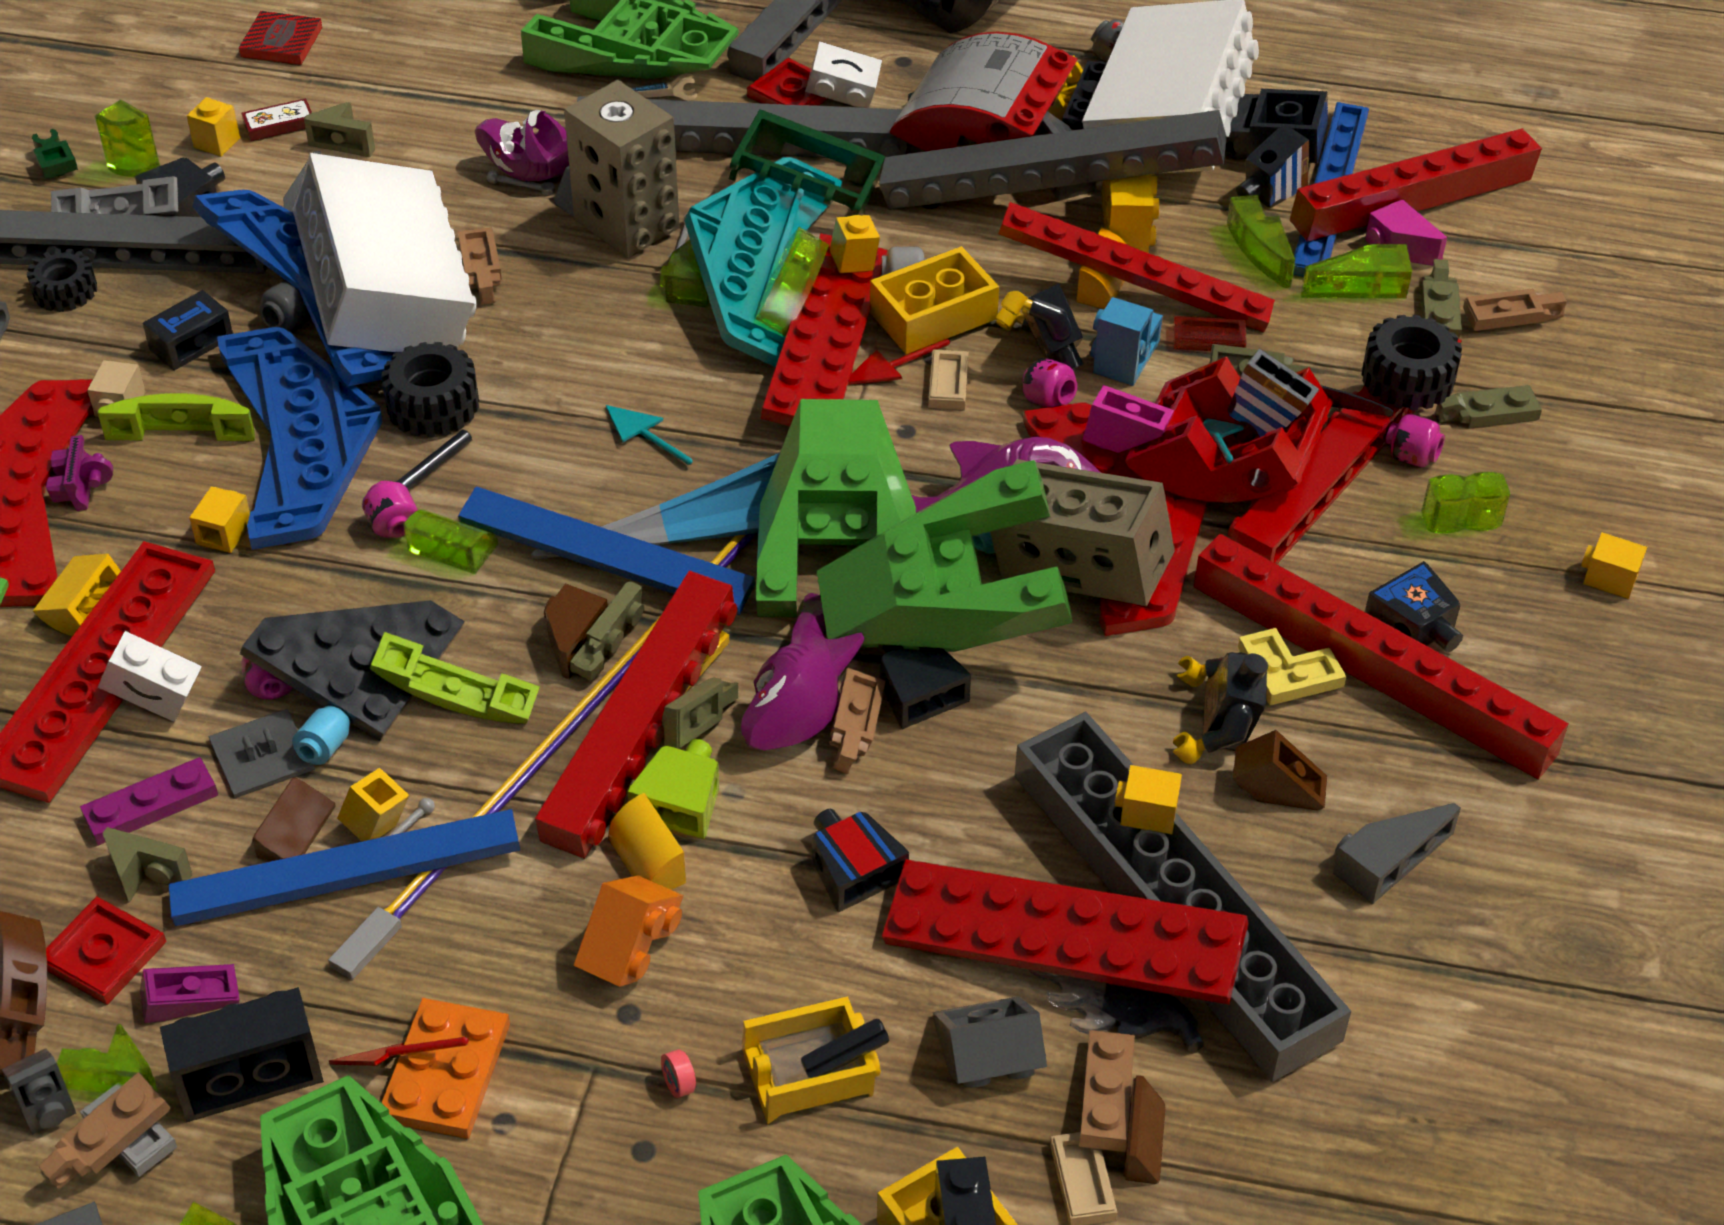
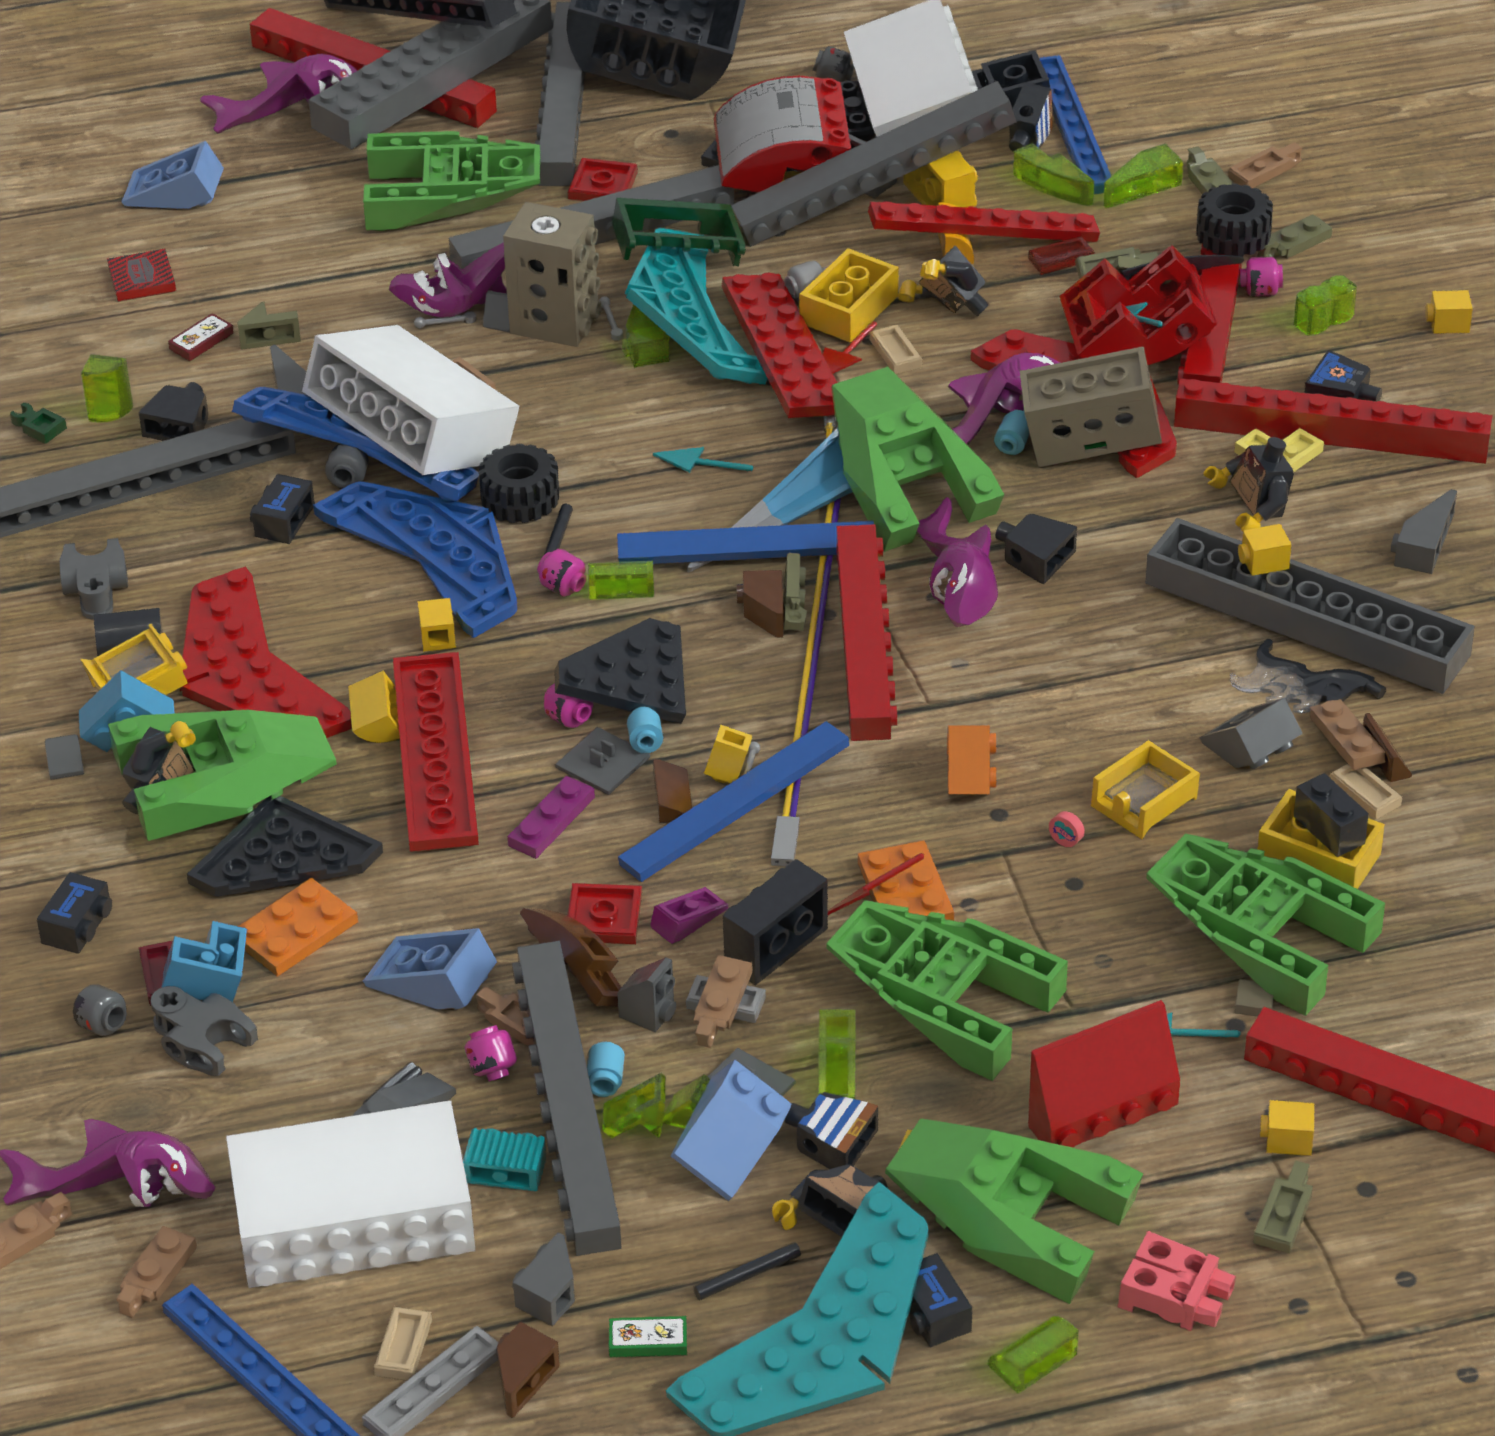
camera: 25 degrees left, 5 degrees down
black tyre [27,249,97,312] -> none
magenta hips [46,435,114,511] -> none
light grey slope [51,176,178,216] -> none
clear neon green slope [57,1024,158,1093] -> none
tan brick [88,360,146,417] -> none
lime slope [98,393,255,441] -> none
white brick [98,631,202,722] -> none
olive slope [103,827,192,902] -> none
yellow brick [186,97,240,157] -> none
lime slope [370,632,540,724] -> none
yellow brick [608,793,686,890] -> none
lime torso [628,739,719,839] -> none
tan flag [631,73,697,101] -> none
olive hinge [662,677,738,748] -> none
clear neon green slope [755,227,829,337] -> none
black axle [801,1019,890,1078] -> none
white brick [805,42,882,108] -> none
black torso [812,808,909,913] -> none
bright green wedge [817,460,1073,652] -> none
medium nougat hinge [829,668,885,774] -> none
yellow brick [830,215,880,273] -> none
red plate [882,859,1248,1005] -> none
dark pink head [1022,358,1077,408] -> none
dark pink slope [1083,385,1174,453] -> none
dark azure brick [1090,297,1163,386] -> none
torso [1227,348,1319,443] -> none
reddish brown slope [1233,730,1327,810] -> none
red brick [1289,128,1542,242] -> none
dark pink slope [1365,199,1447,266] -> none

